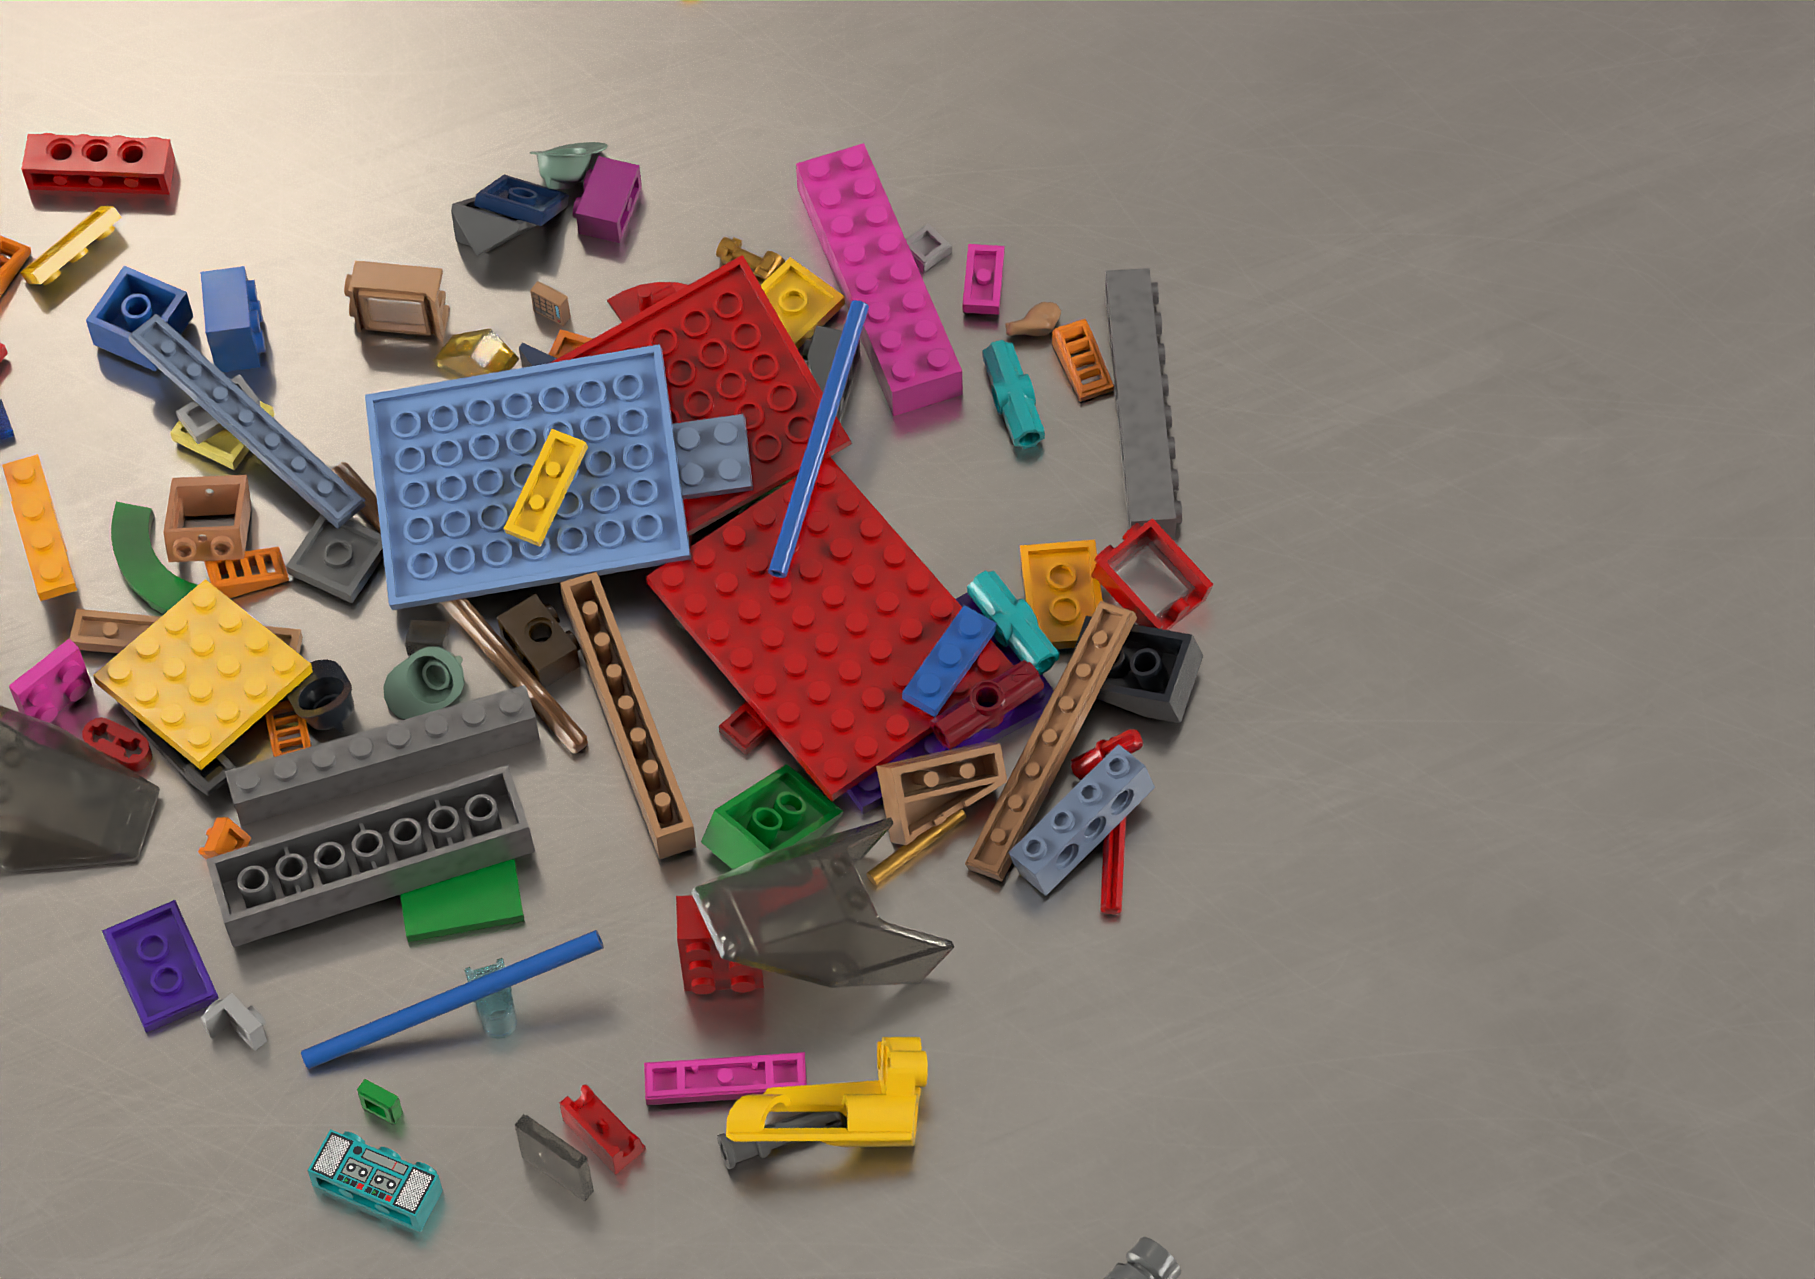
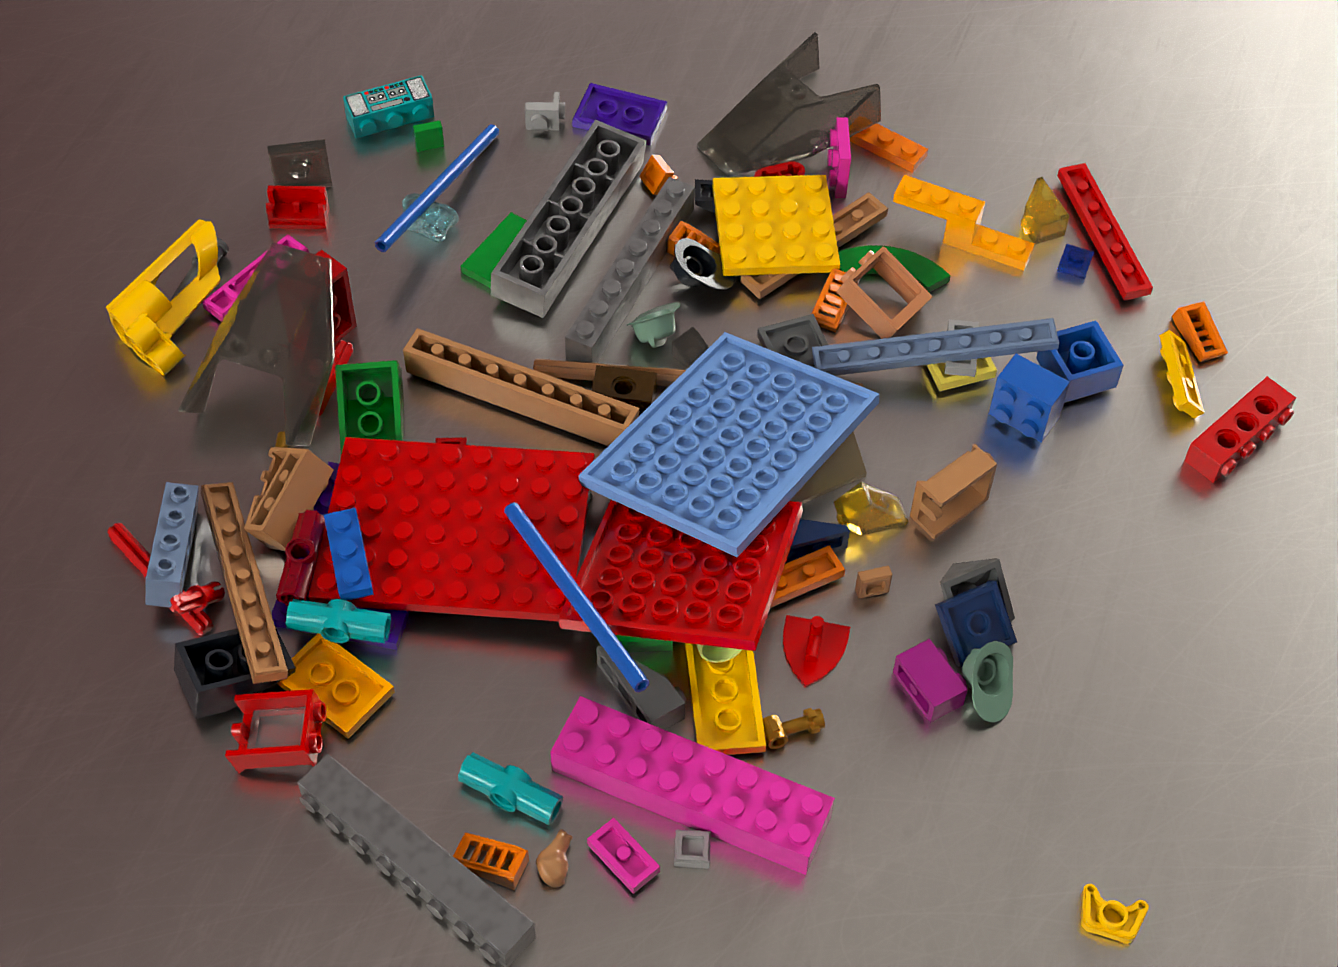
camera: 130 degrees right, 5 degrees down
yellow plate [504,429,588,547] -> none
sand blue plate [672,414,753,500] -> none

